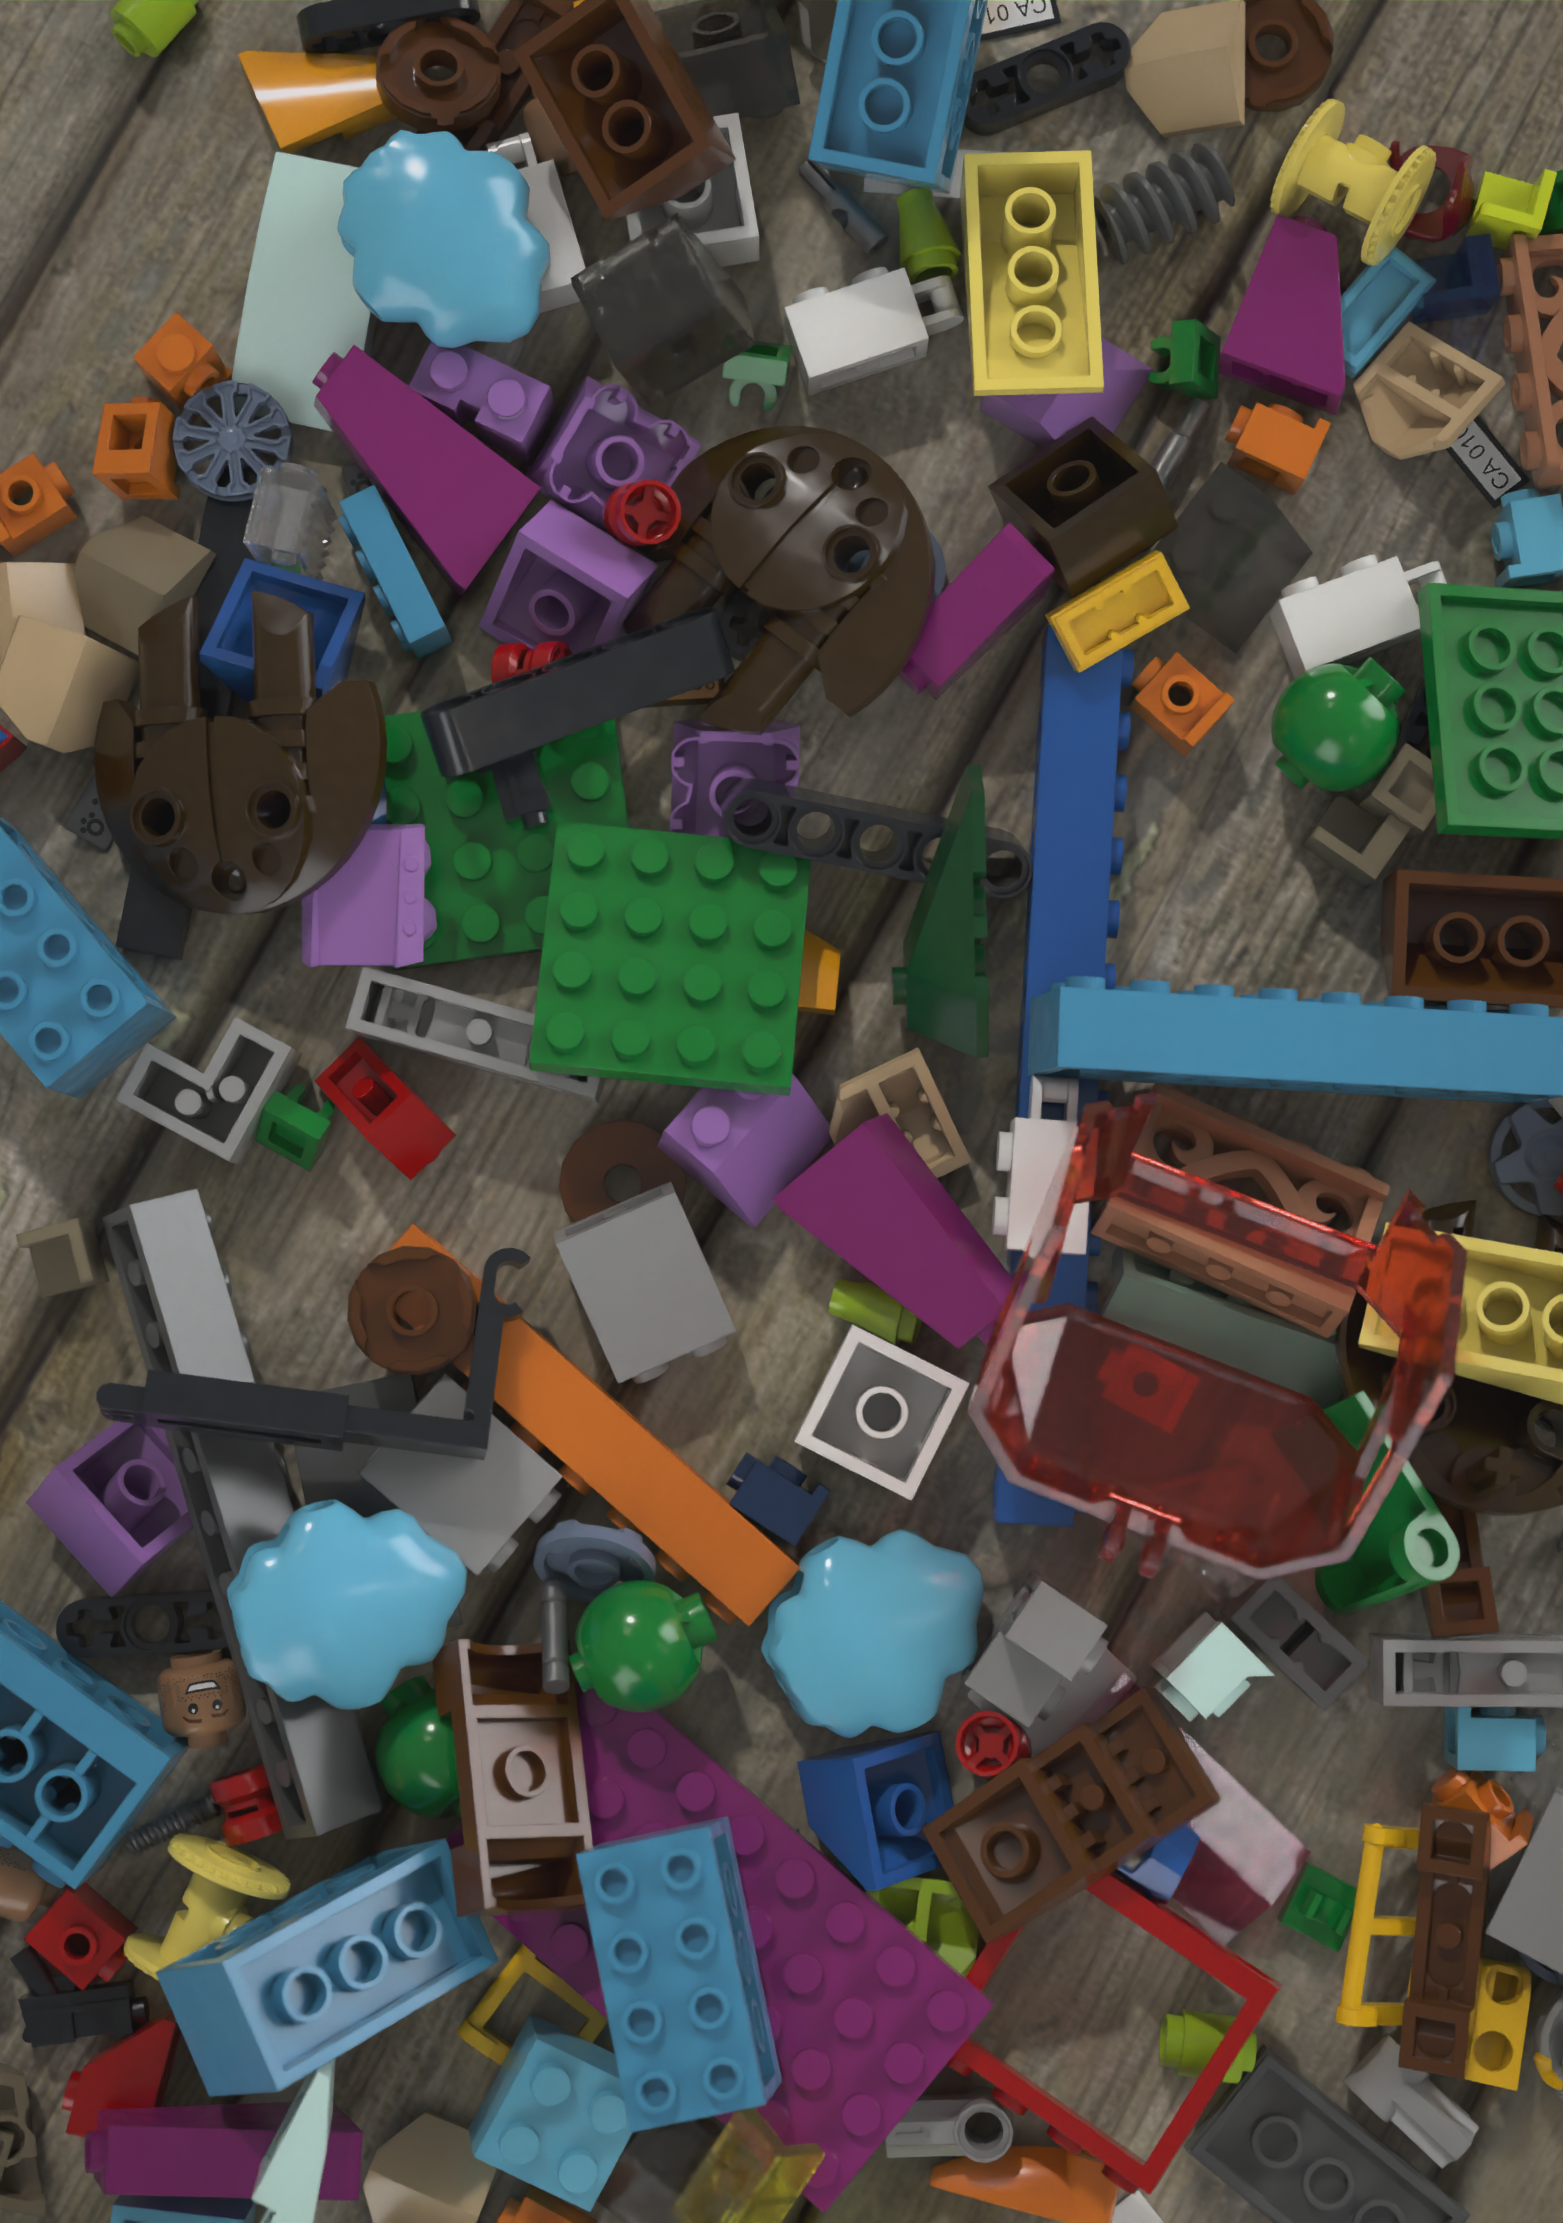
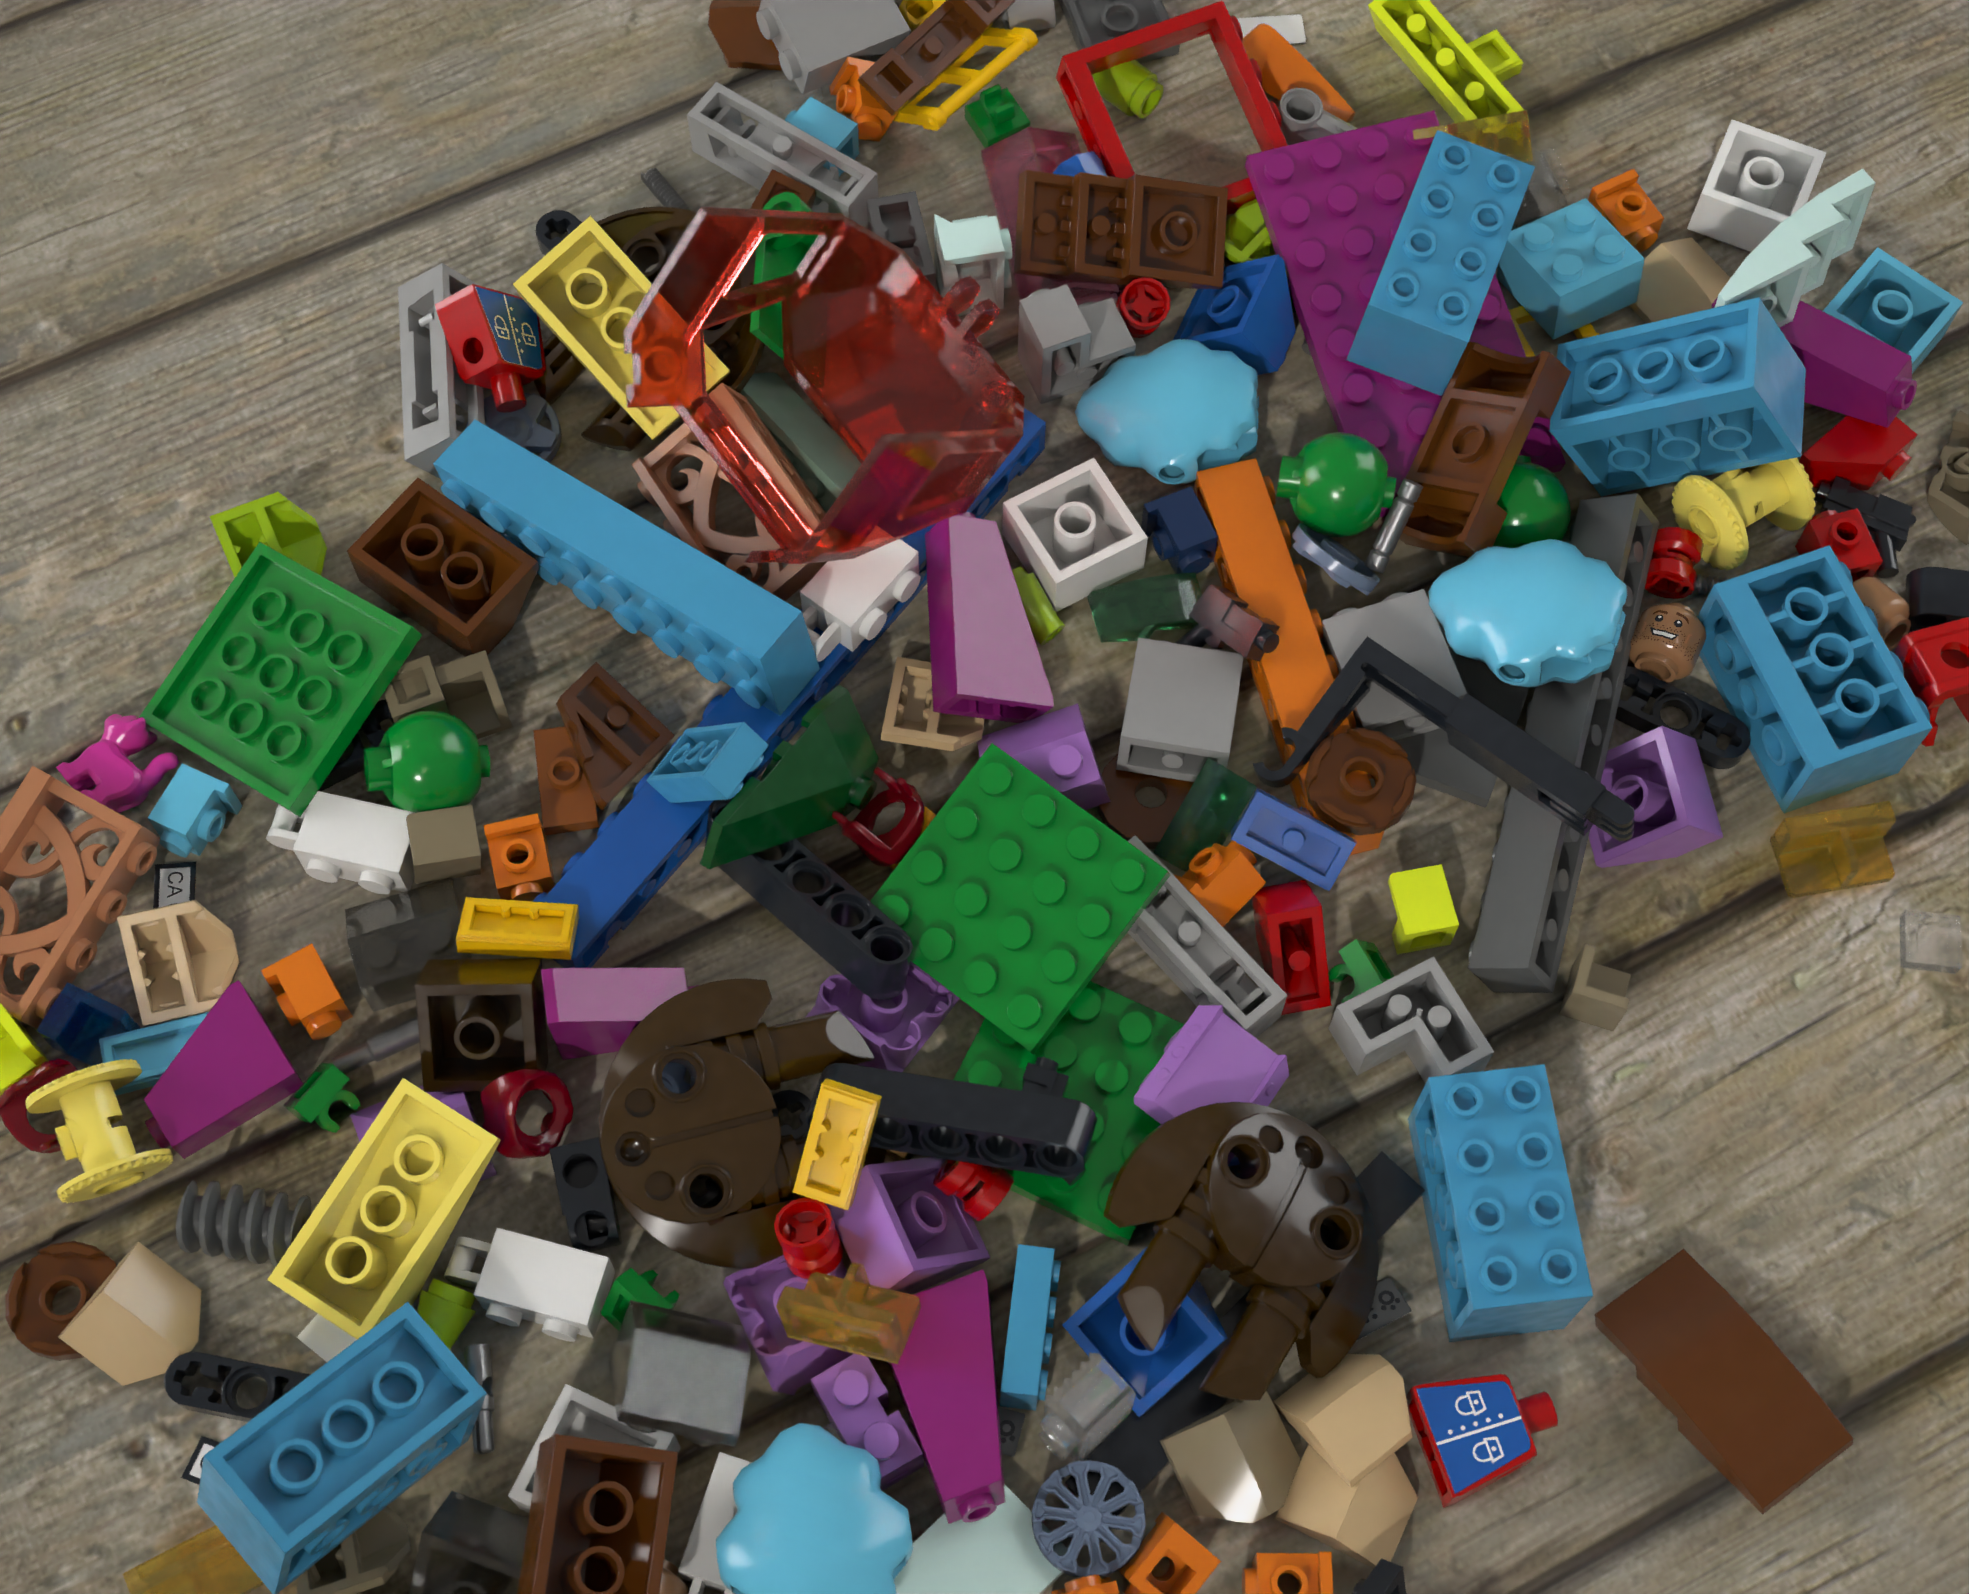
camera: 145 degrees left, 20 degrees down
none -> dark tan panel [406,805,481,884]
none -> dark red piece [481,1069,574,1159]
none -> dark orange plate [533,726,600,835]
none -> black leg [549,1137,622,1252]
none -> reddish brown wing [556,662,675,810]
none -> dark azure piece [646,722,769,803]
none -> clear yellow panel [776,1262,921,1364]
none -> yellow plate [793,1078,882,1210]
none -> dark red piece [832,767,924,867]
none -> clear green slope [1087,573,1202,643]
none -> clear green plate [1153,758,1257,872]
none -> orange brick [1173,840,1266,927]
none -> black piece [1175,584,1280,661]
none -> blue panel [1231,788,1356,891]
none -> neon yellow panel [1388,864,1459,955]

